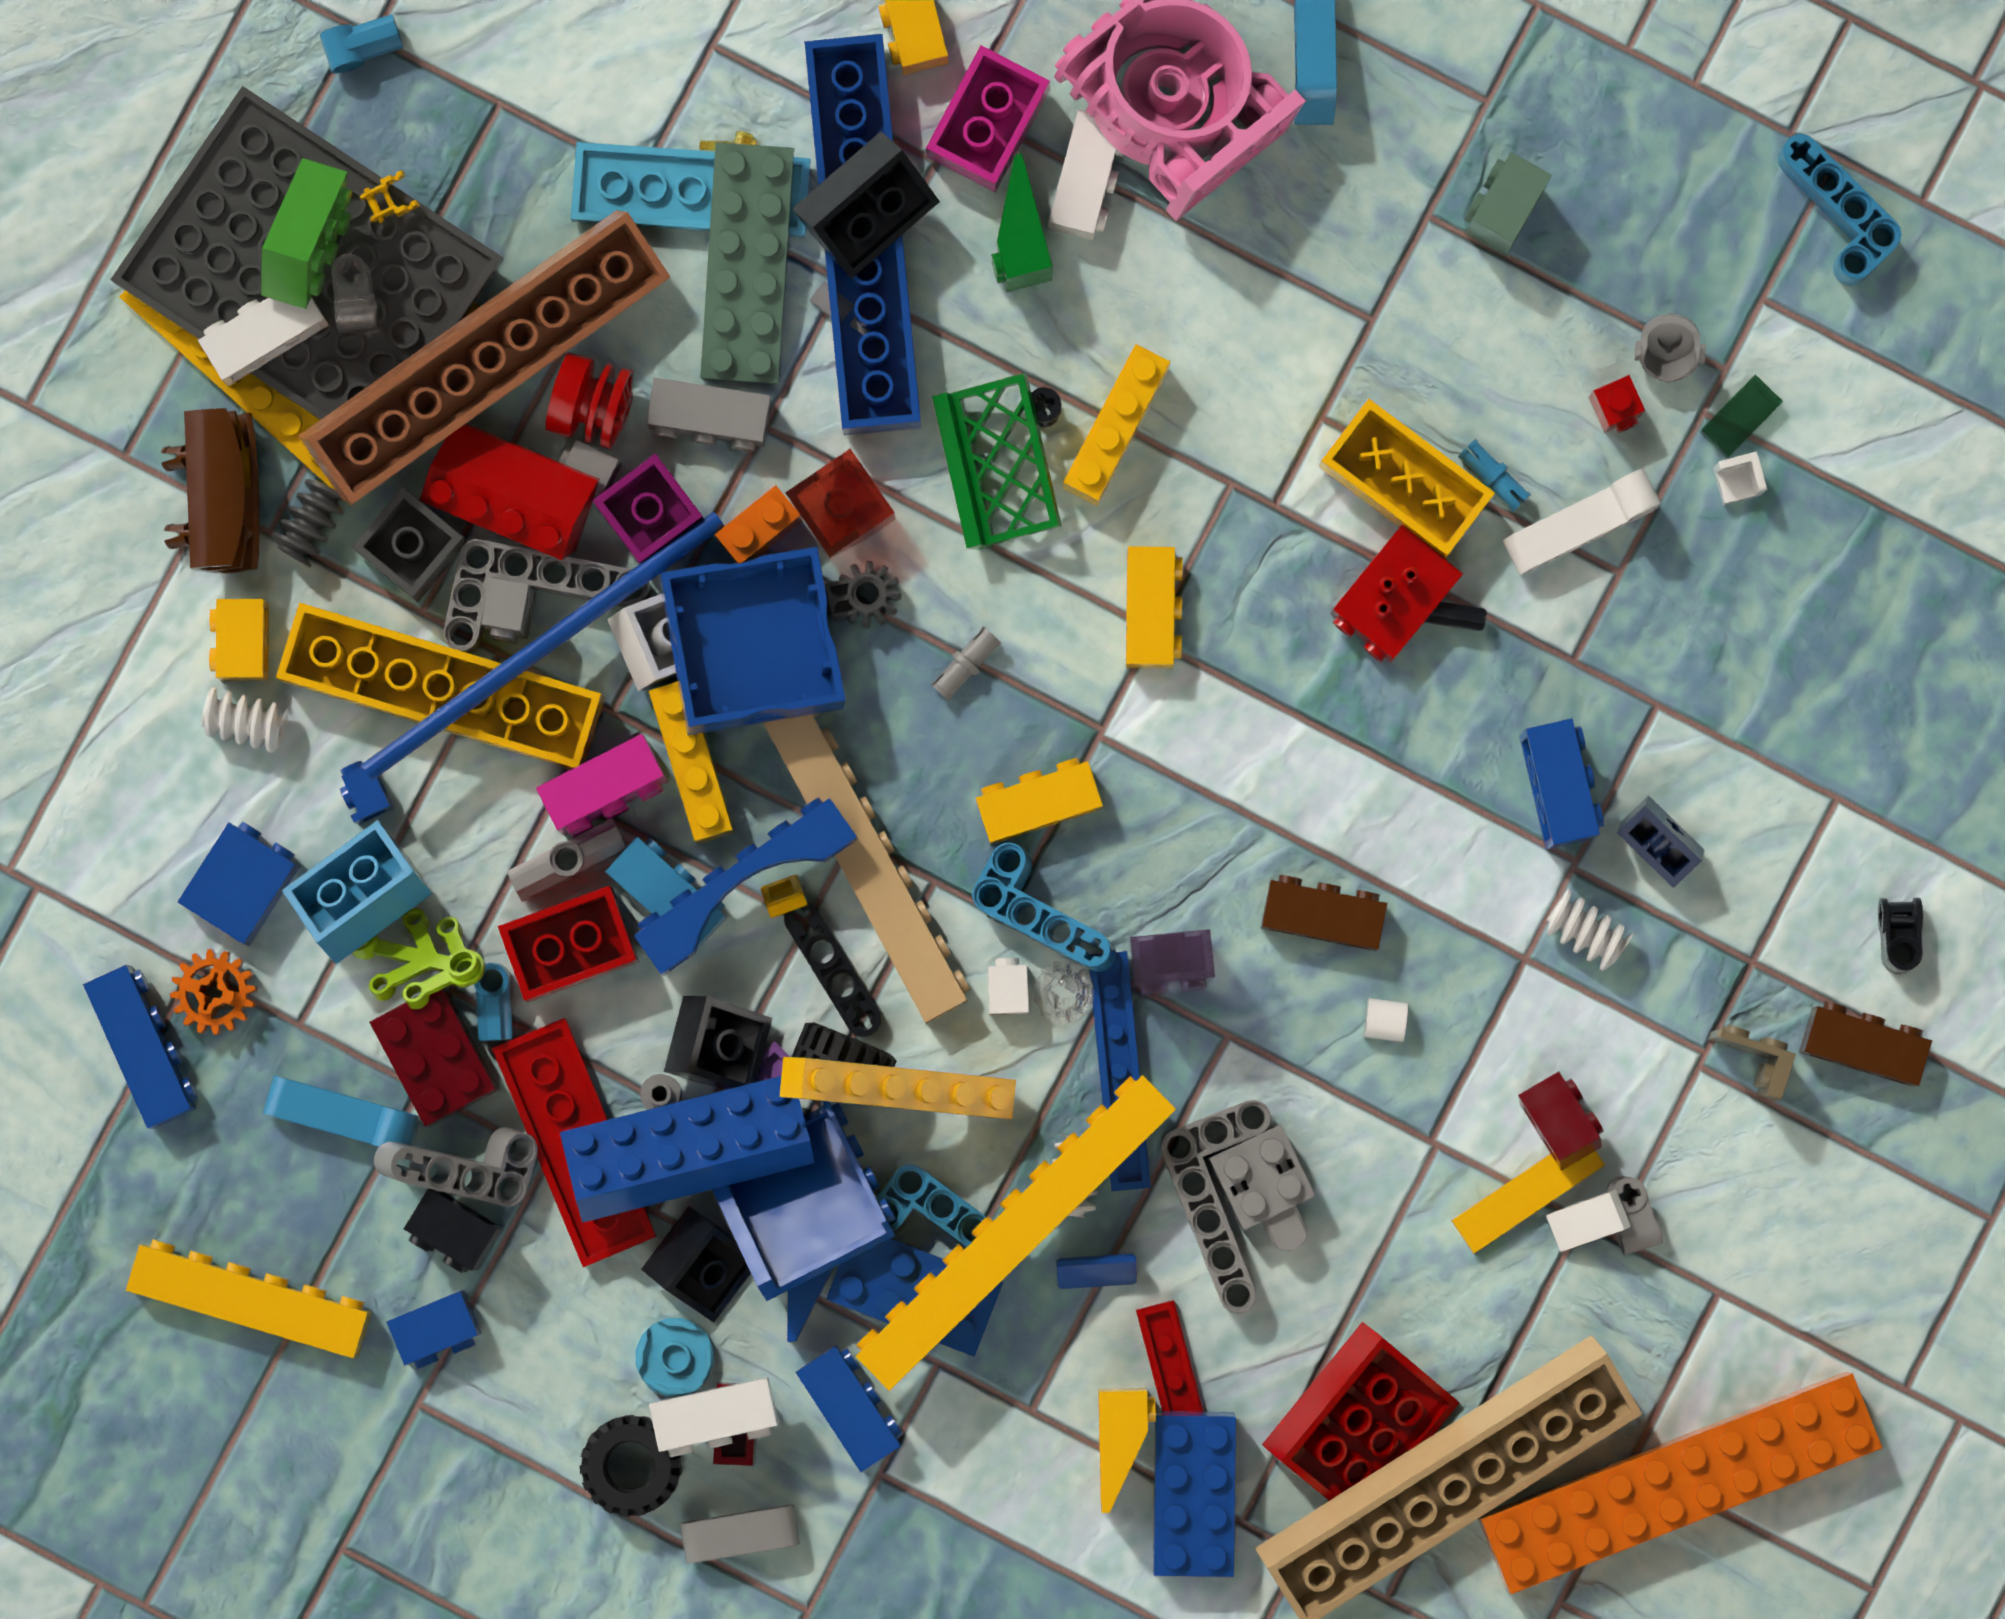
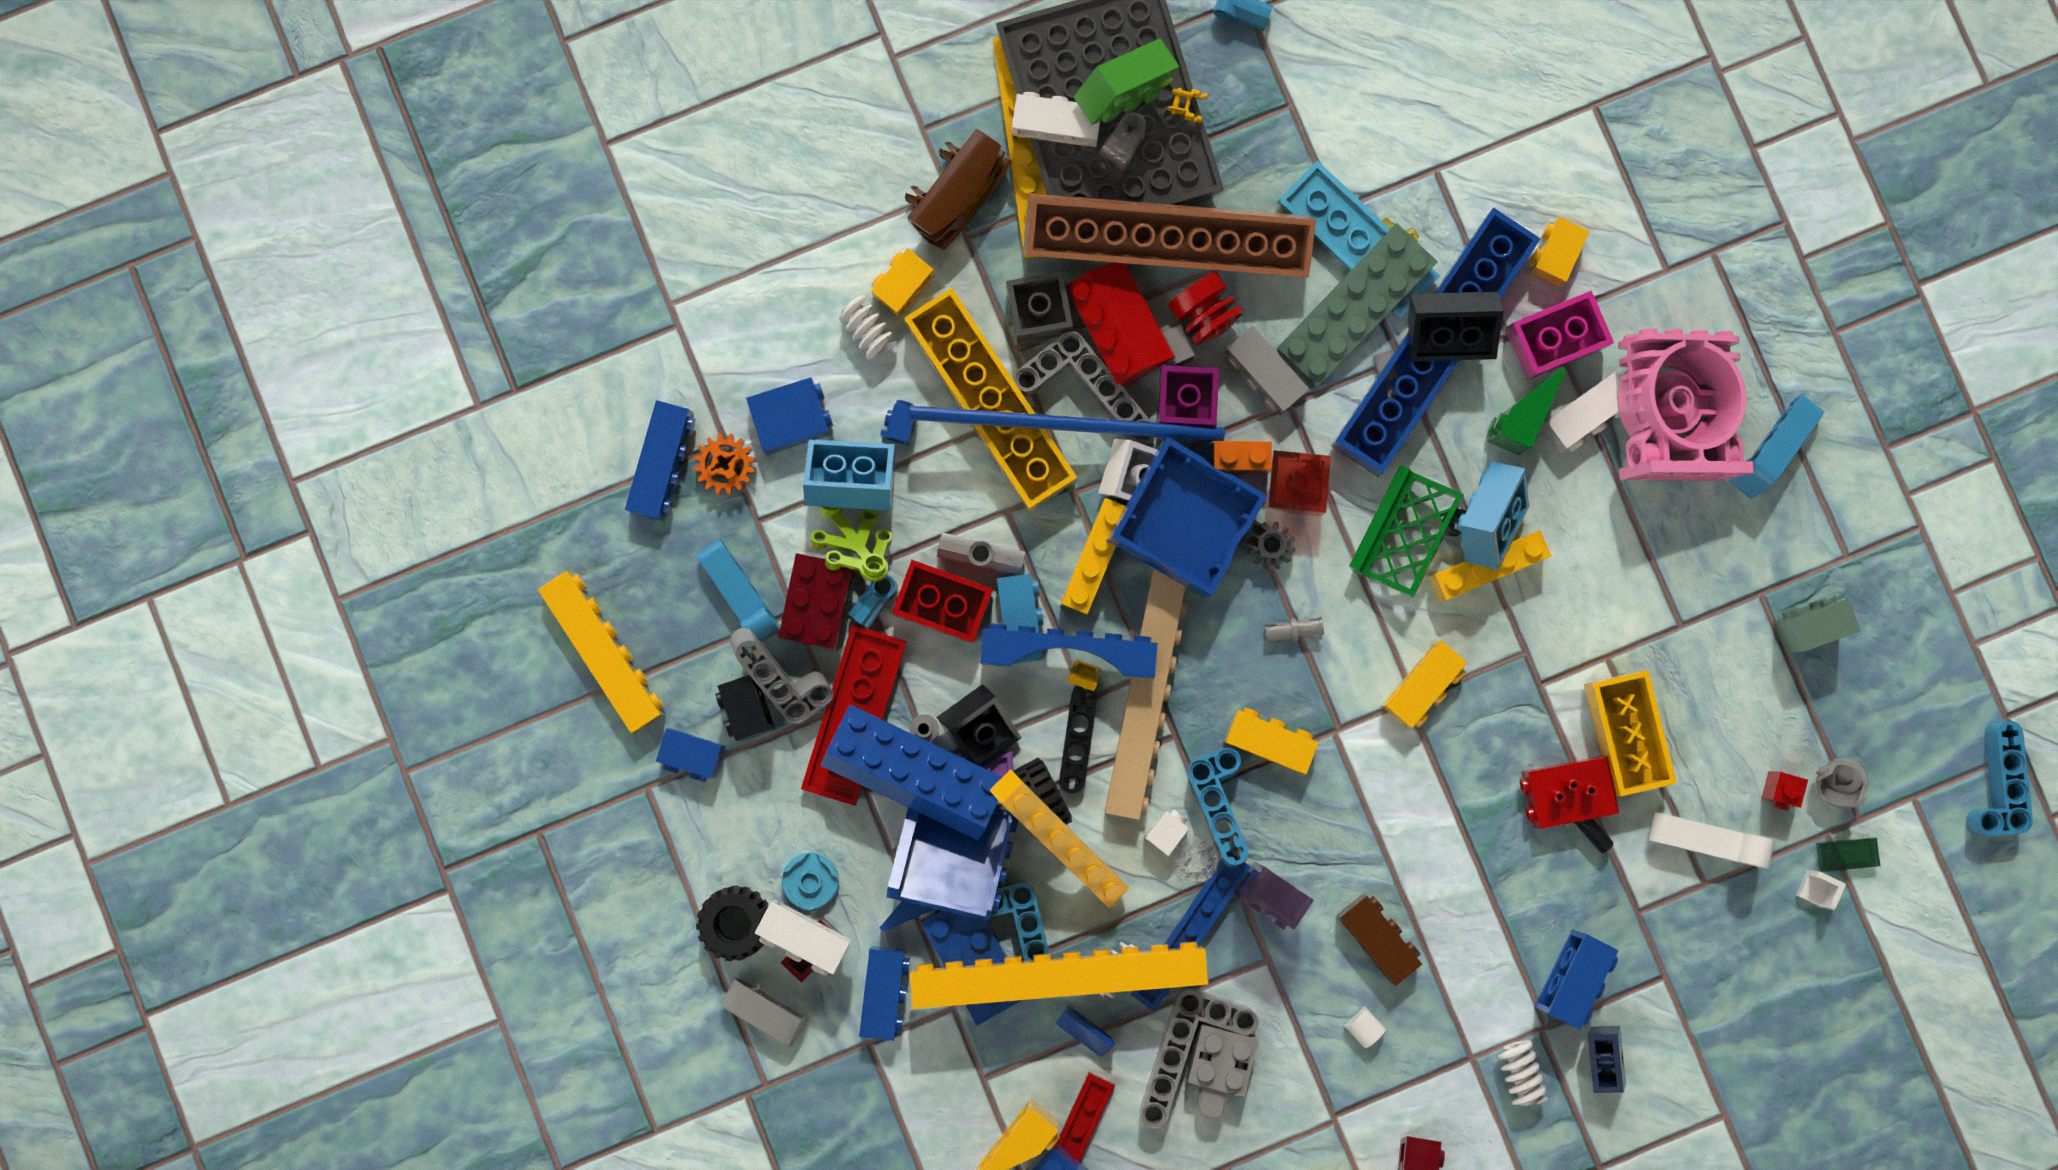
camera: 35 degrees right, 0 degrees up
dark grey piece [271,479,345,568] -> none
light grey brick [481,578,536,644] -> none
dark pink brick [536,734,669,838] -> none
black slope [641,1206,751,1323] -> none
dark azure pin [1458,439,1531,512] -> none
none -> dark azure brick [1458,462,1529,570]

